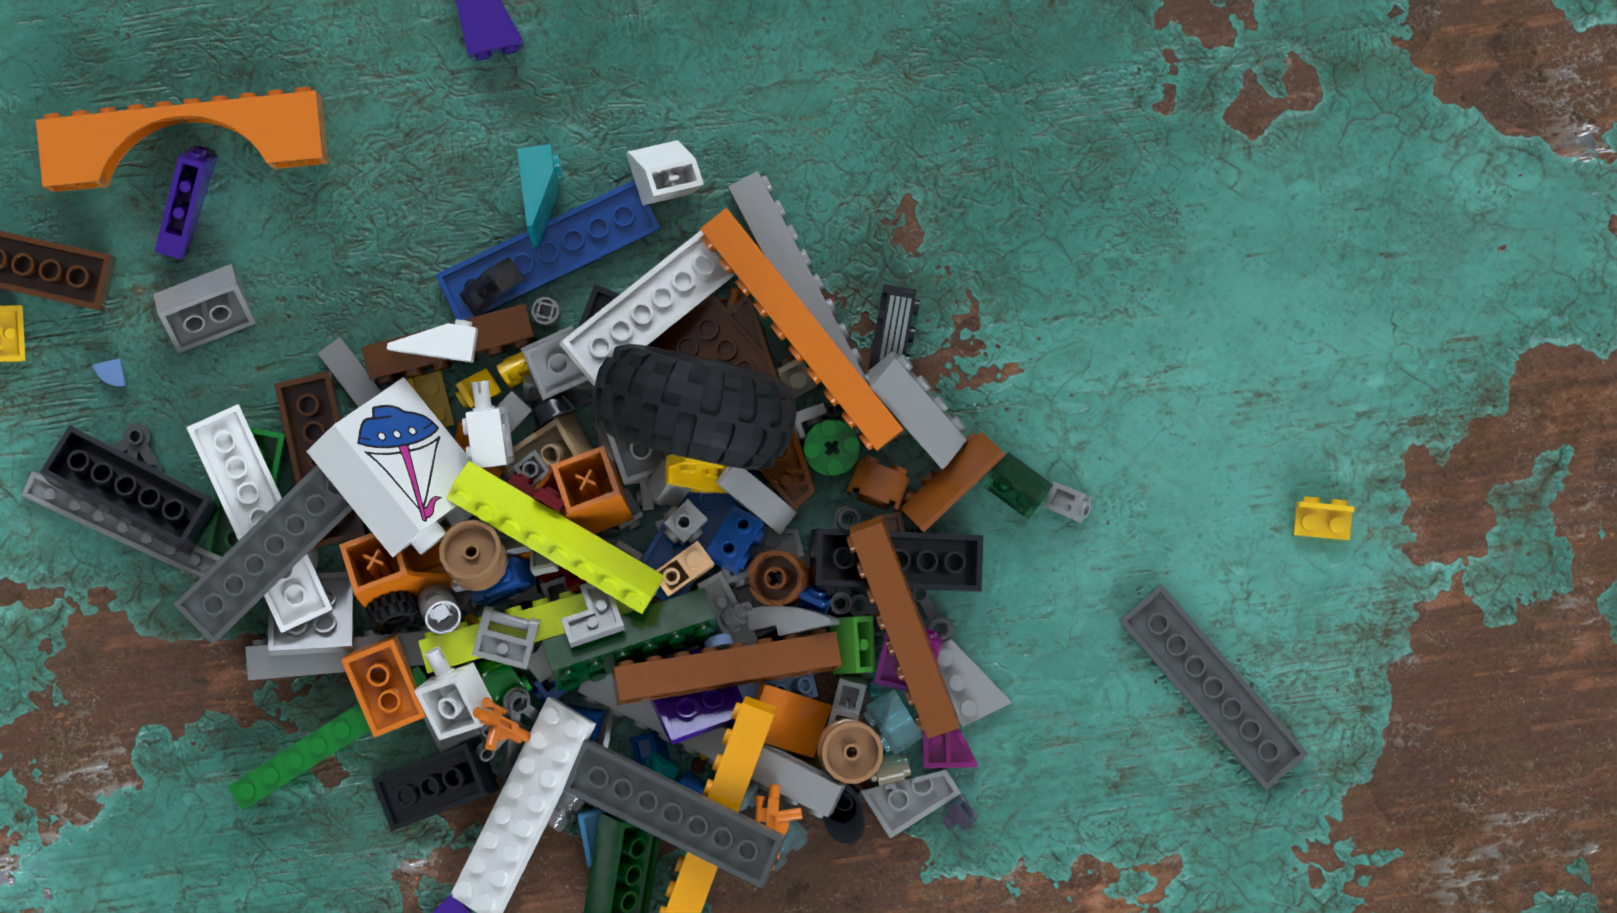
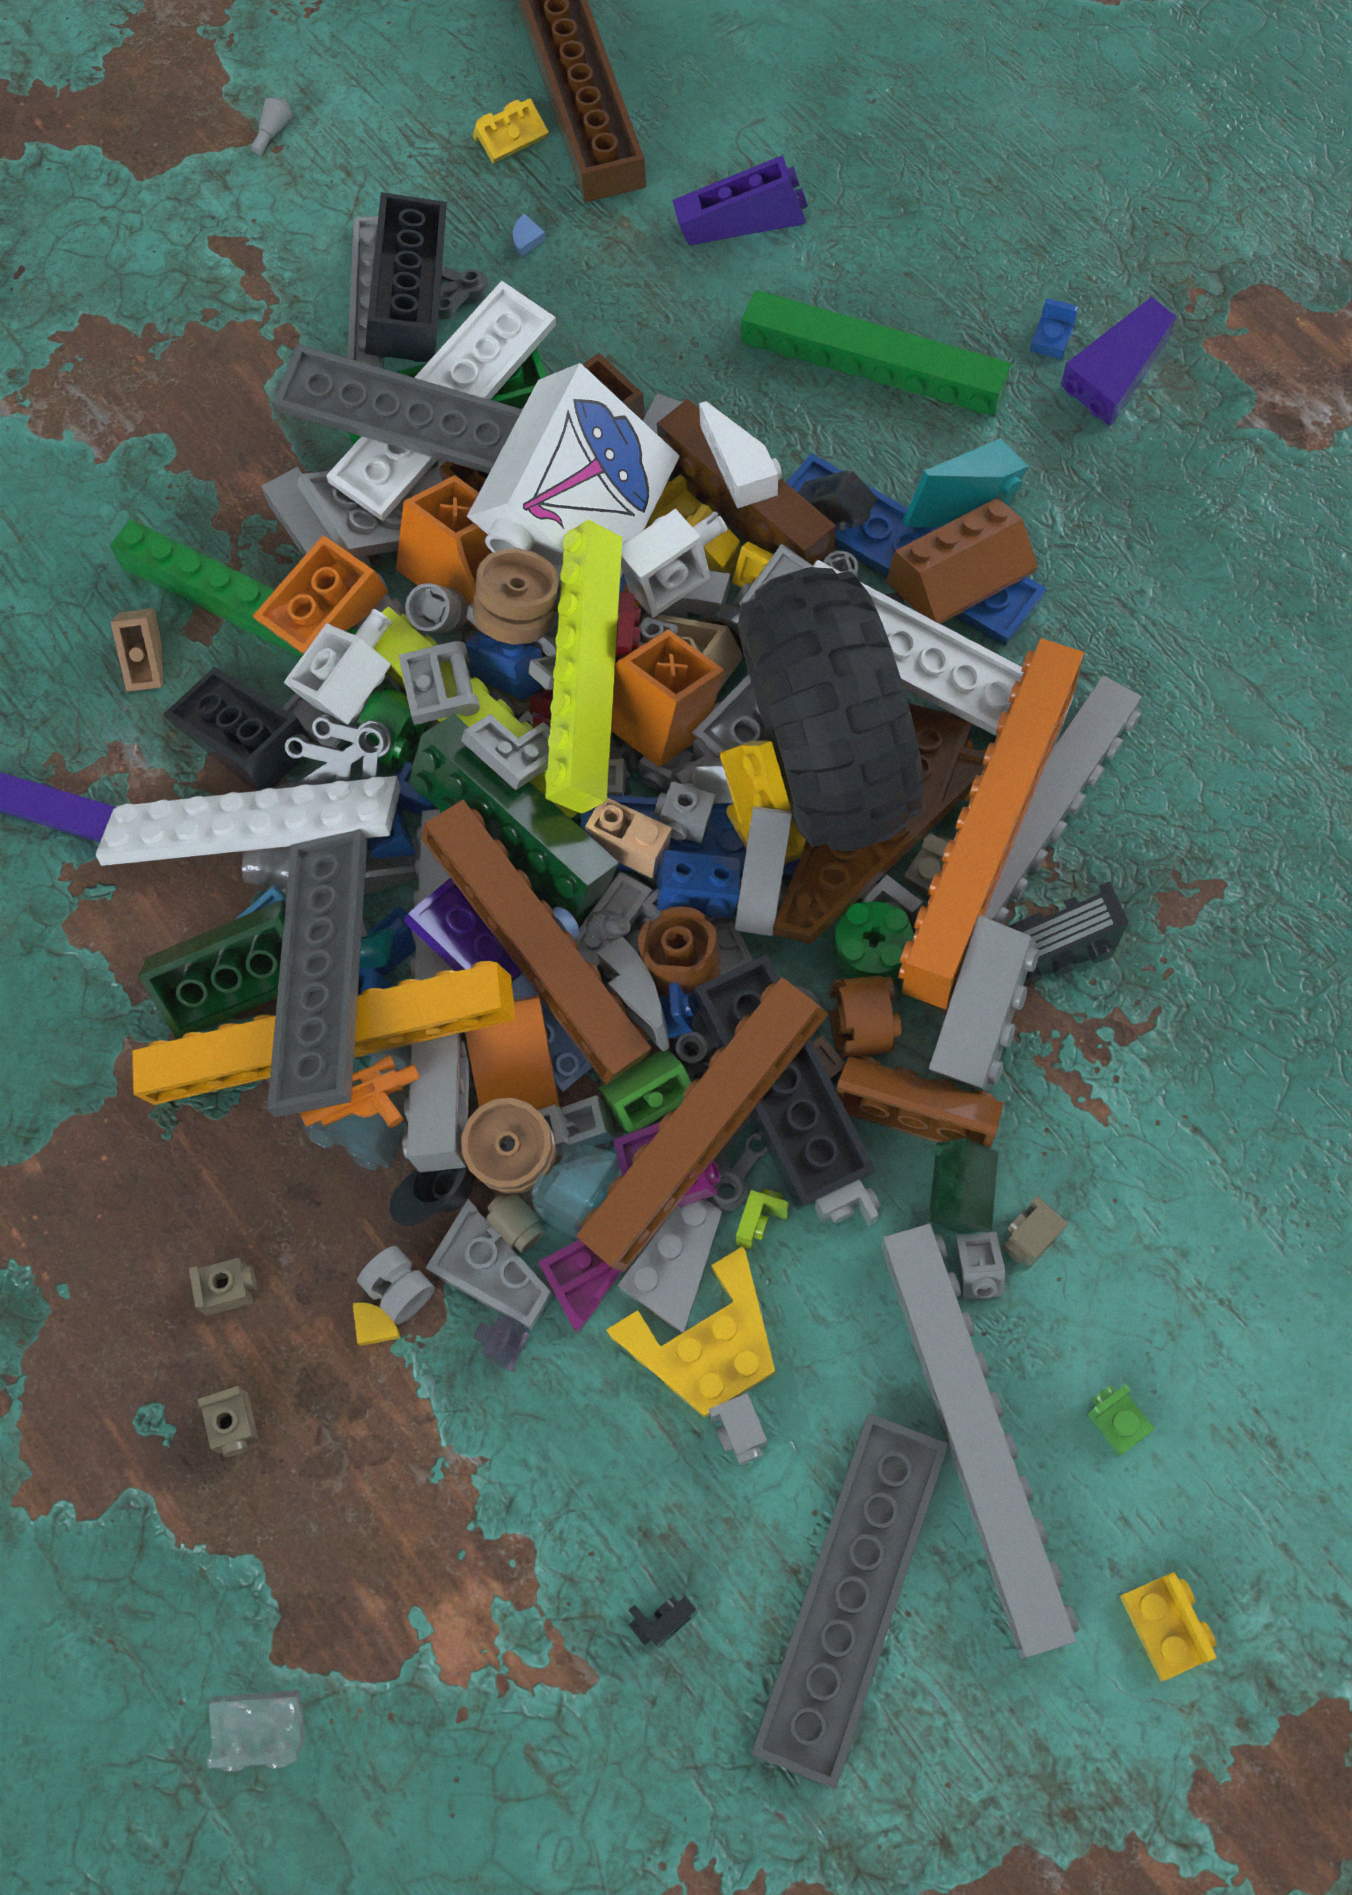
camera: 65 degrees right, 20 degrees down
orange arch [36,87,329,193] -> none
light grey slope [153,264,256,354] -> none
black tyre [366,590,421,635] -> none
orange piece [473,697,531,751] -> none
white slope [626,140,704,205] -> none
none -> medium nougat slope [111,608,163,692]
none -> yellow tile [353,1303,400,1346]
none -> light grey wheel [357,1246,435,1325]
none -> yellow wing [606,1246,775,1418]
none -> black bracket [628,1596,698,1648]
none -> light grey brick [709,1393,768,1465]
none -> lime bracket [736,1189,790,1250]
none -> green brick [741,290,1011,416]
none -> light grey bracket [814,1179,881,1226]
none -> light grey brick [881,1223,1079,1659]
none -> dark orange slope [886,498,1038,624]
none -> dark tan brick [1003,1196,1068,1267]
none -> blue bracket [1030,298,1078,360]
none -> bright green bracket [1087,1384,1155,1456]

